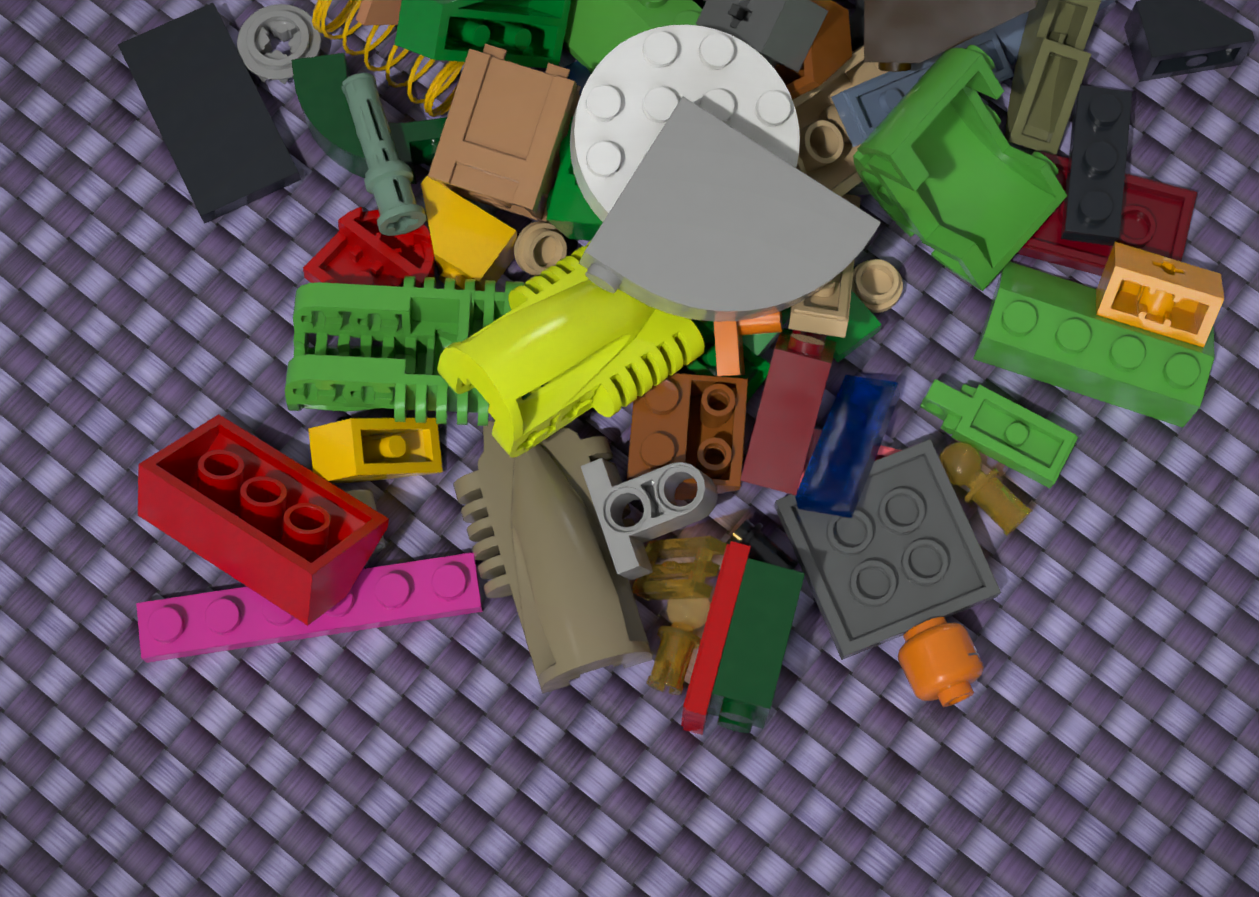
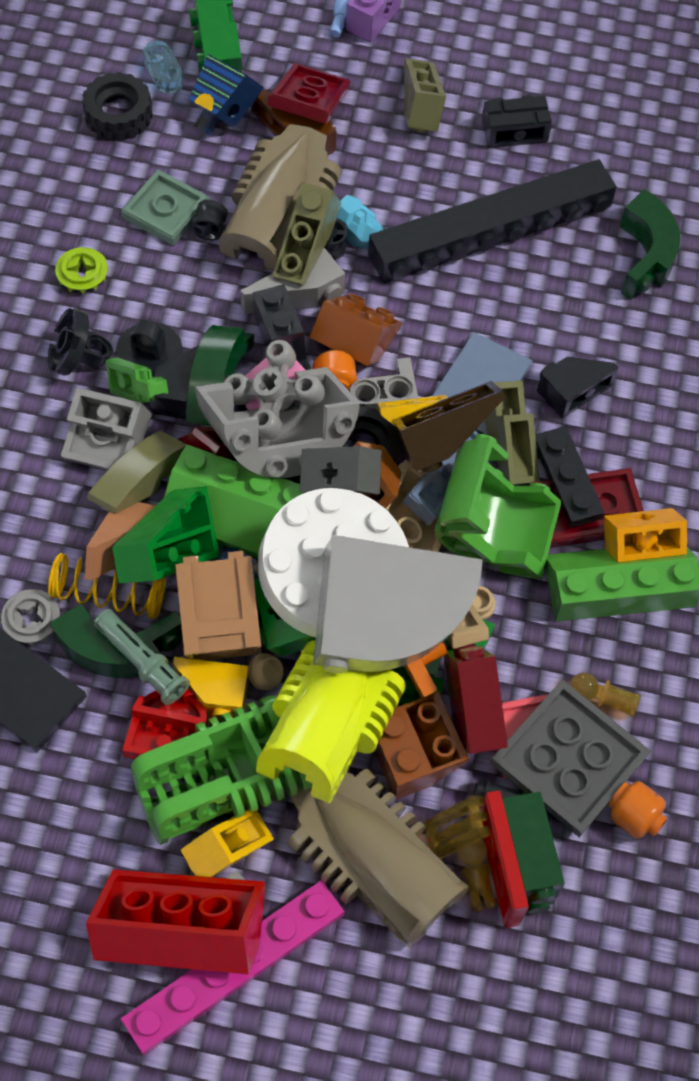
camera: 30 degrees left, 10 degrees down
light grey tile [581,458,718,580] -> none
clear blue tile [795,375,900,518] -> none
bright green hinge [920,379,1078,489] -> none

